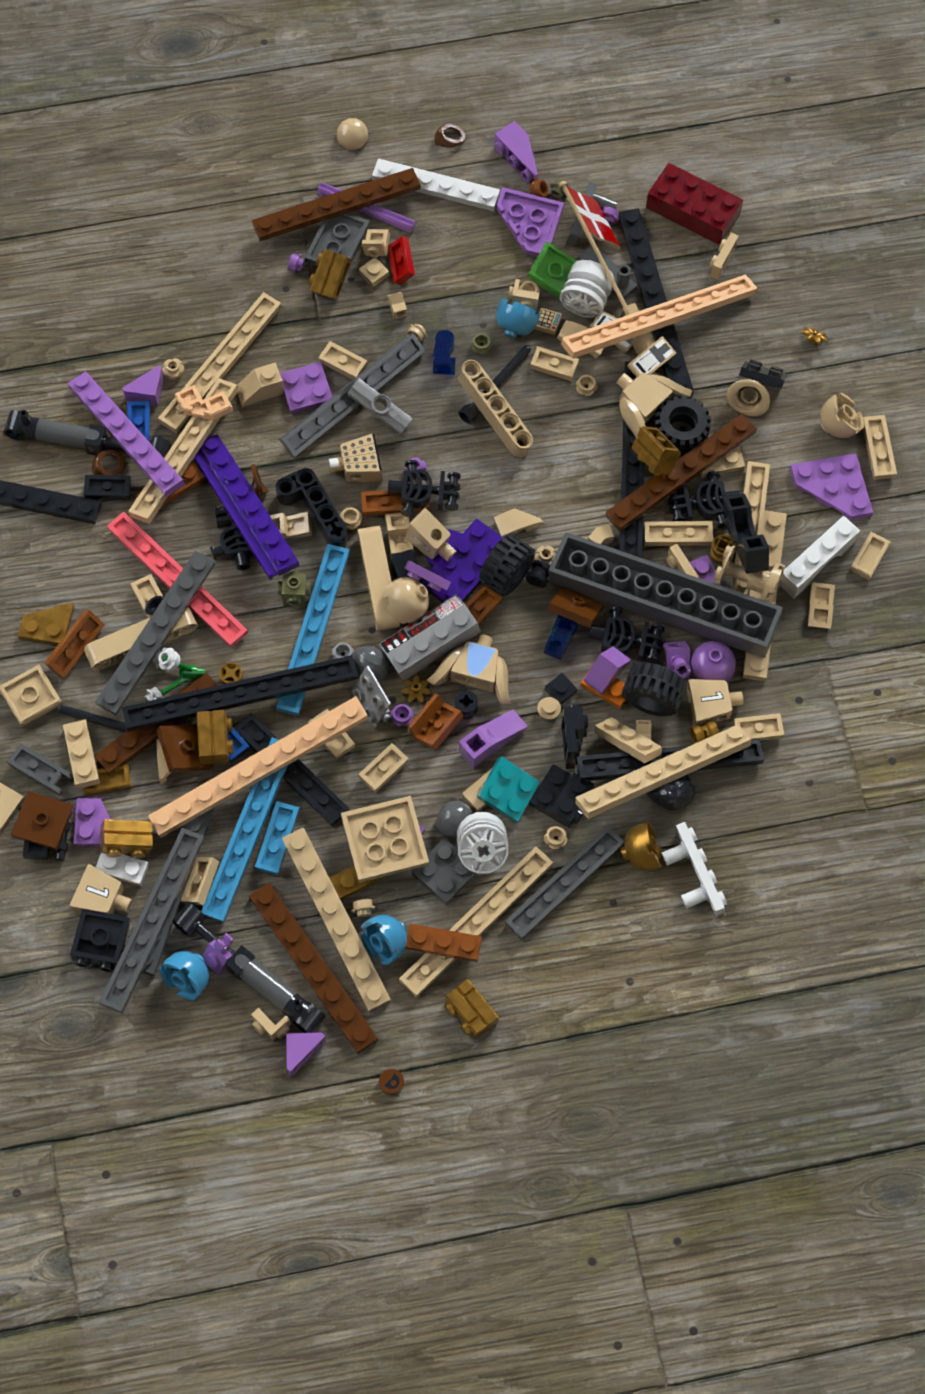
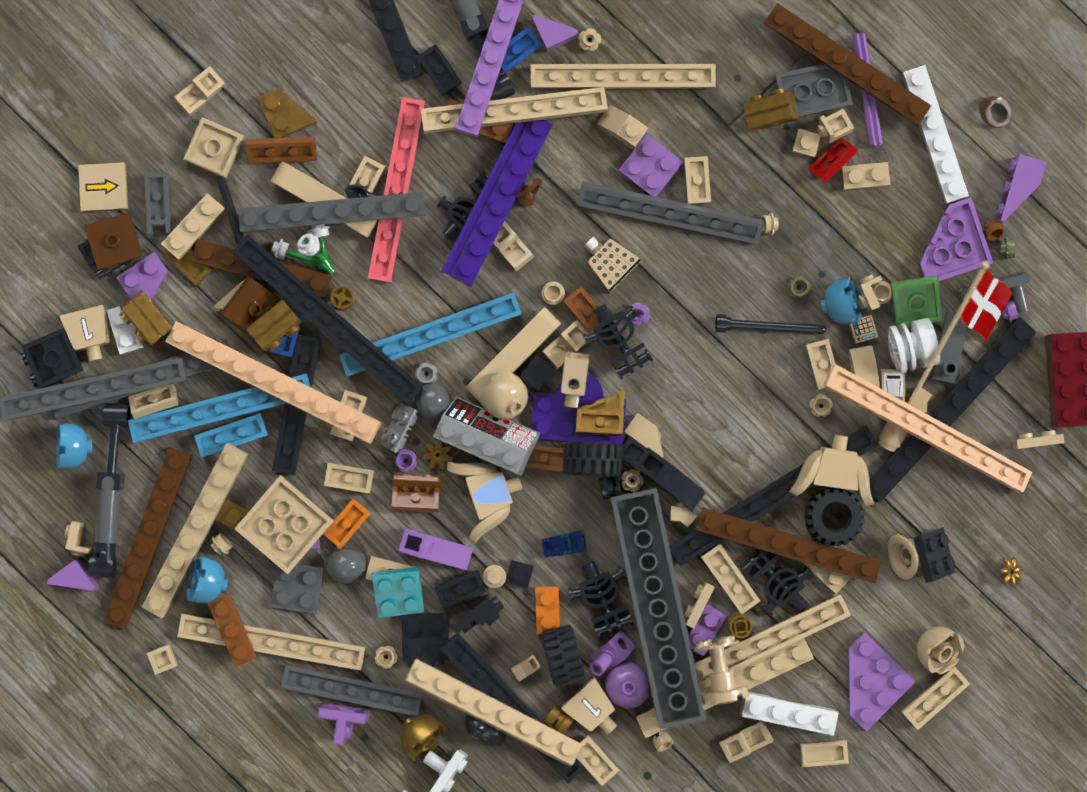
camera: 55 degrees right, 20 degrees up
reddish brown piece [92,450,125,475] -> none
light nougat tile [174,385,233,420] -> none
medium lavender plate [202,933,234,975] -> none
black beam [275,468,348,548] -> none
olive brick [278,571,311,606] -> none
medium lavender plate [287,254,305,274] -> none
tan hair [337,118,368,150] -> none
light grey piece [347,378,413,435] -> none
reddish brown tile [379,1069,404,1095] -> none
tan piece [387,292,407,320] -> none
medium lavender plate [404,560,451,592] -> none
clear blue leg [433,330,456,375] -> none
pearl gold brick [444,979,499,1040] -> none
black wheel [454,690,478,719] -> none
white wheel [457,812,509,874] -> none
tan beam [458,360,533,457] -> none
reddish brown plate [548,587,604,627] -> none
medium lavender slope [584,647,631,695] -> none
tan plate [594,717,662,763] -> none
slope [627,336,676,377] -> none
pearl gold brick [632,426,681,475] -> none
black arch [723,494,769,574] -> none
none -> tan plate [147,644,178,675]
none -> medium lavender bracket [318,703,370,745]
none -> orange plate [323,498,371,549]
none -> black plate [435,570,487,609]
none -> pearl gold wing [576,390,625,436]
none -> black slope [622,436,706,511]
none -> tan hinge [653,732,673,752]
none -> tan plate [841,162,890,191]

